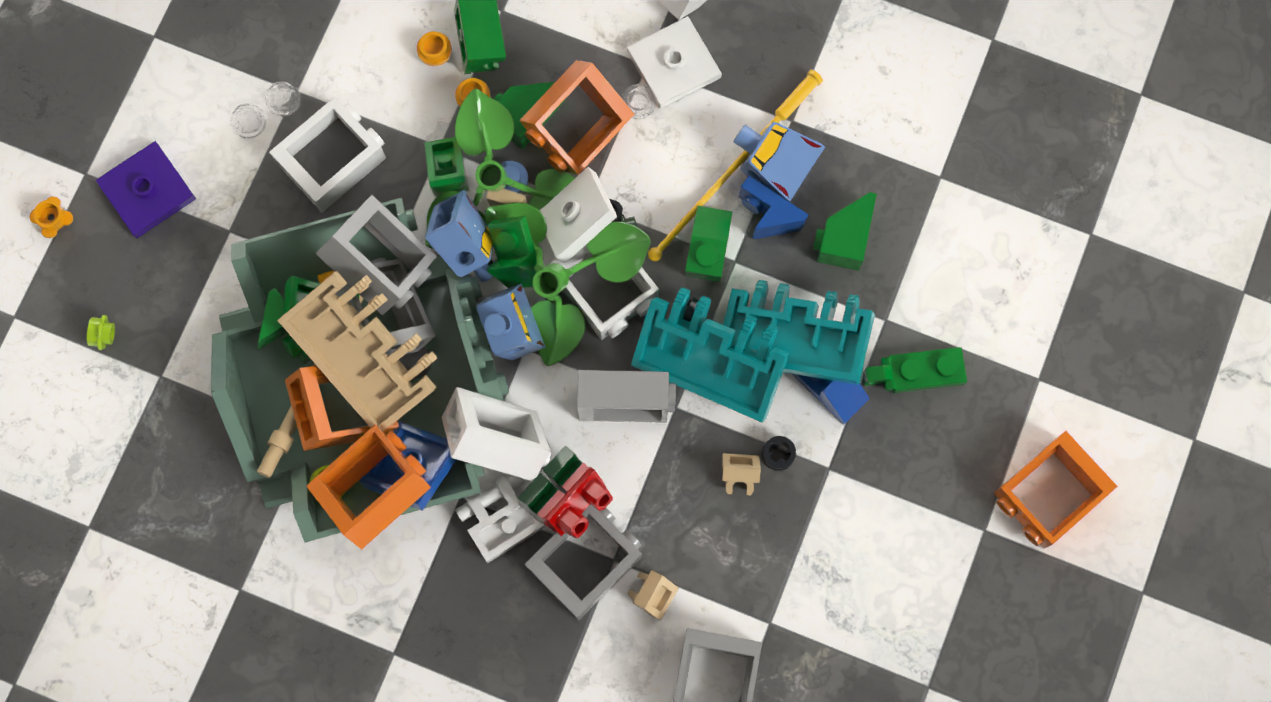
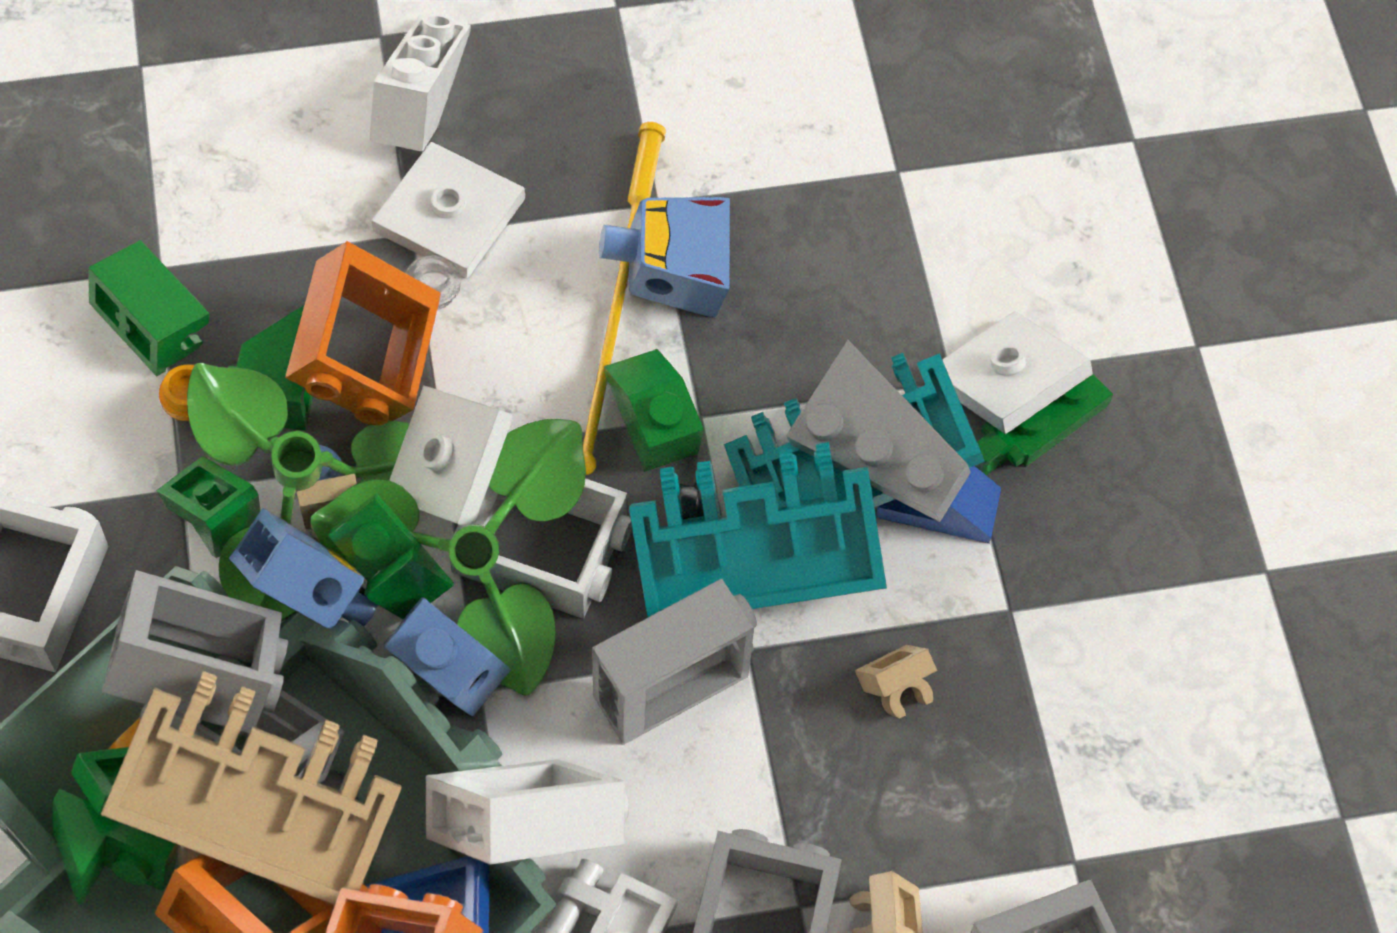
camera: 35 degrees left, 15 degrees down
light orange plate [417,31,452,66] -> none
red hips [517,446,613,538] -> none
blue slope [738,176,808,239] -> none
black bush [762,436,796,471] -> none
green slope [813,192,877,271] -> none
orange window [994,431,1118,549] -> none
none -> light grey wing [786,340,971,522]
none -> white plate [942,311,1093,434]

